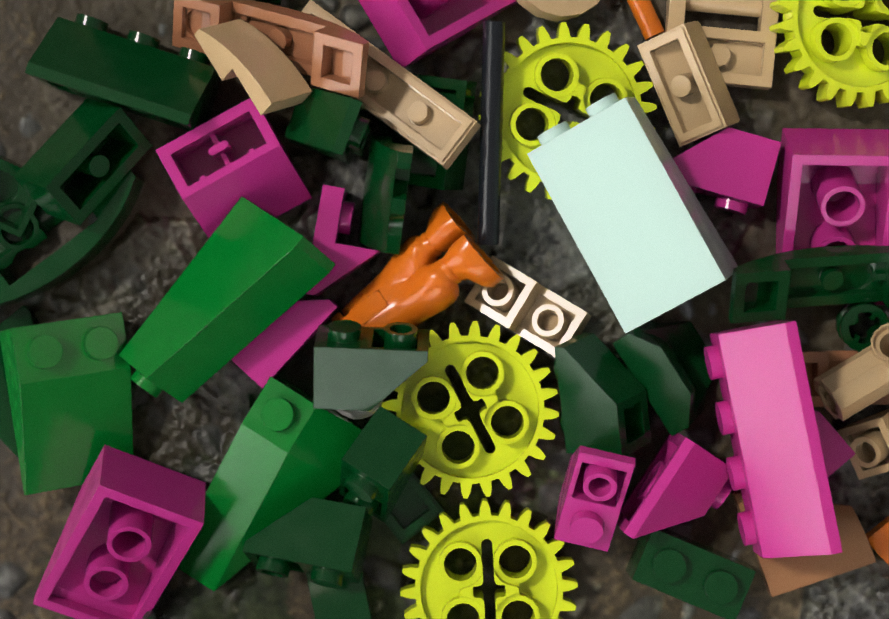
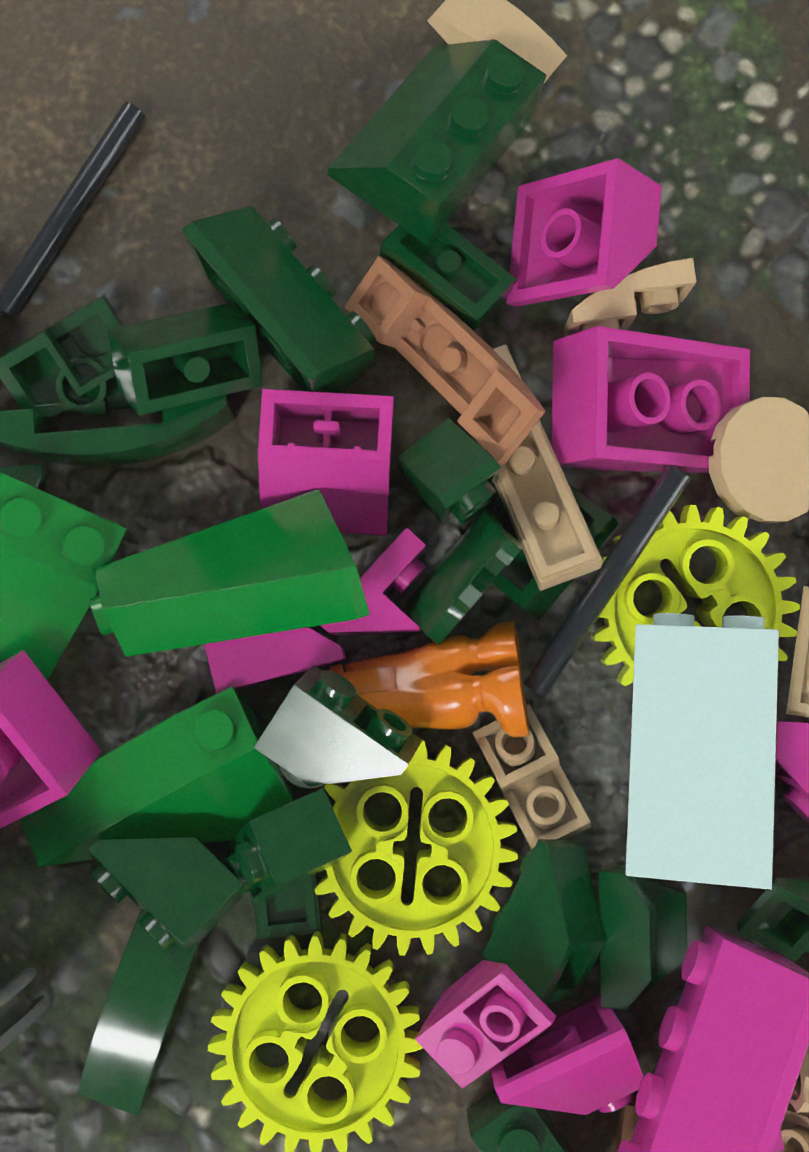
camera: 30 degrees right, 5 degrees down
tan slope [194,19,313,115] -> none

